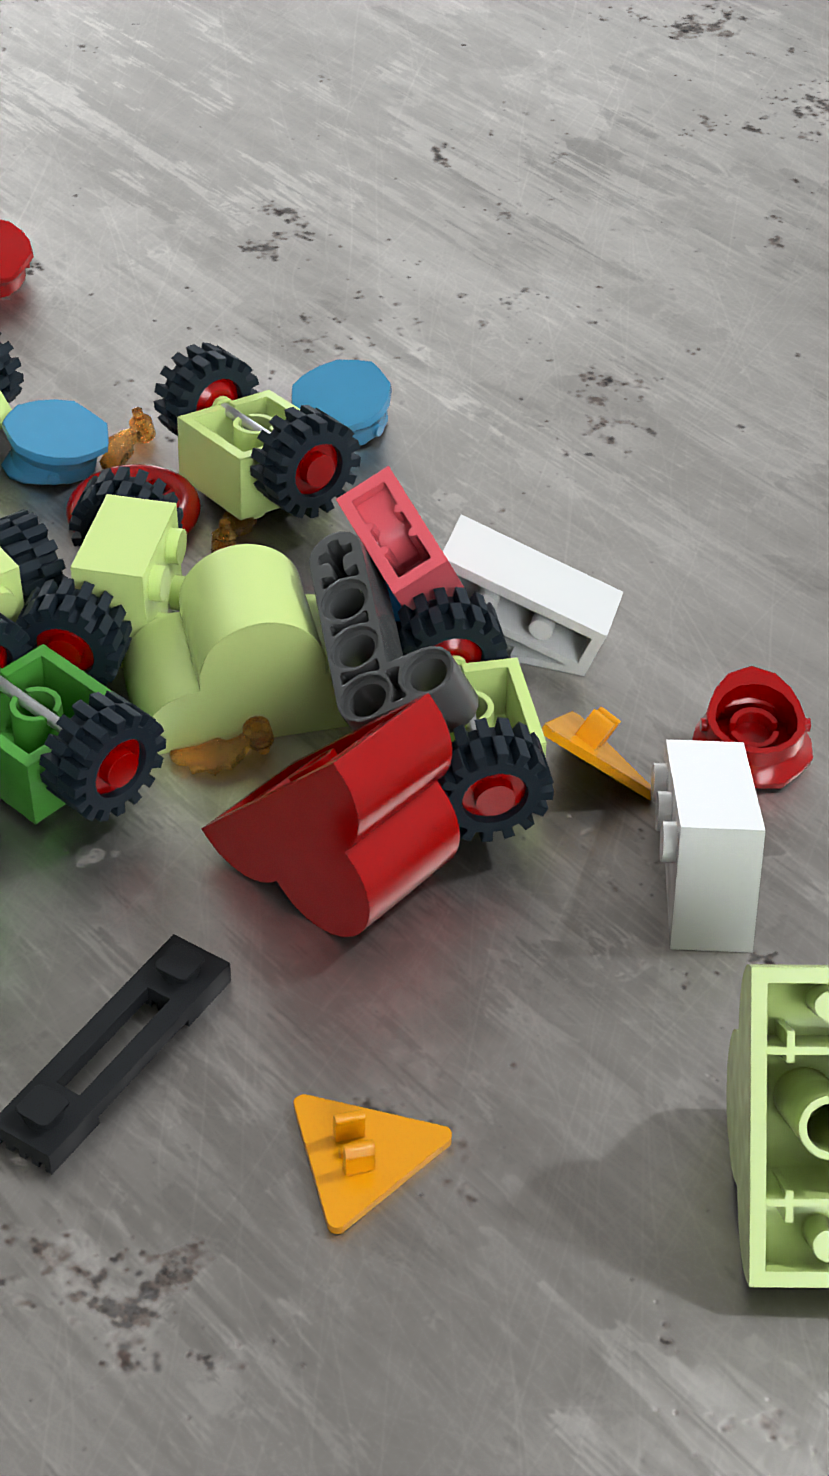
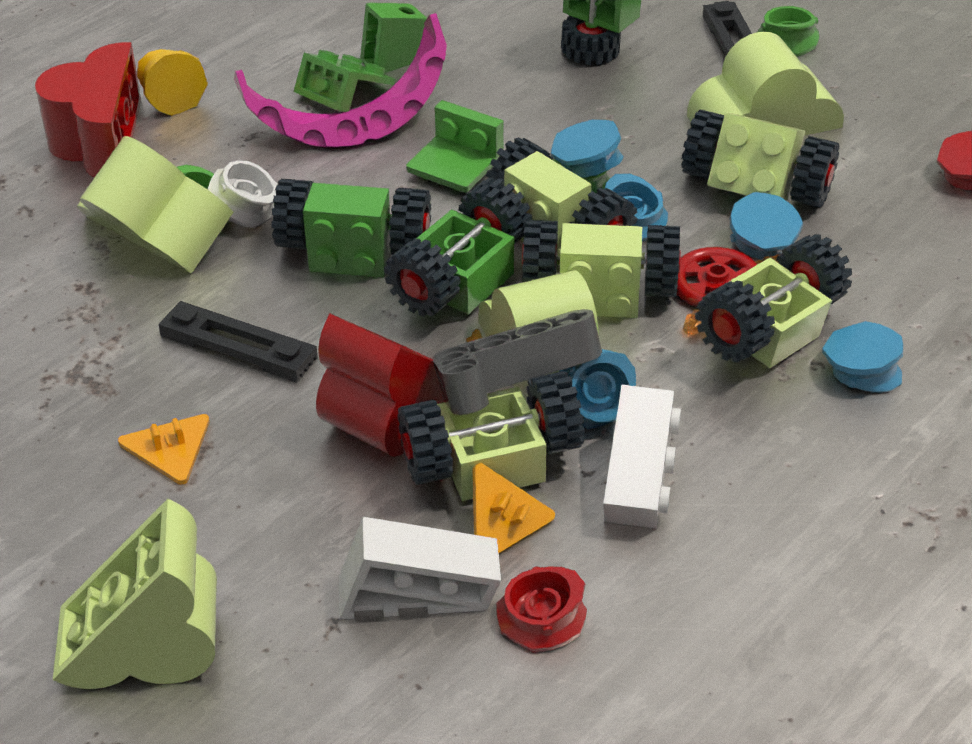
camera: 85 degrees right, 0 degrees up
coral arch [336,466,465,610] -> none

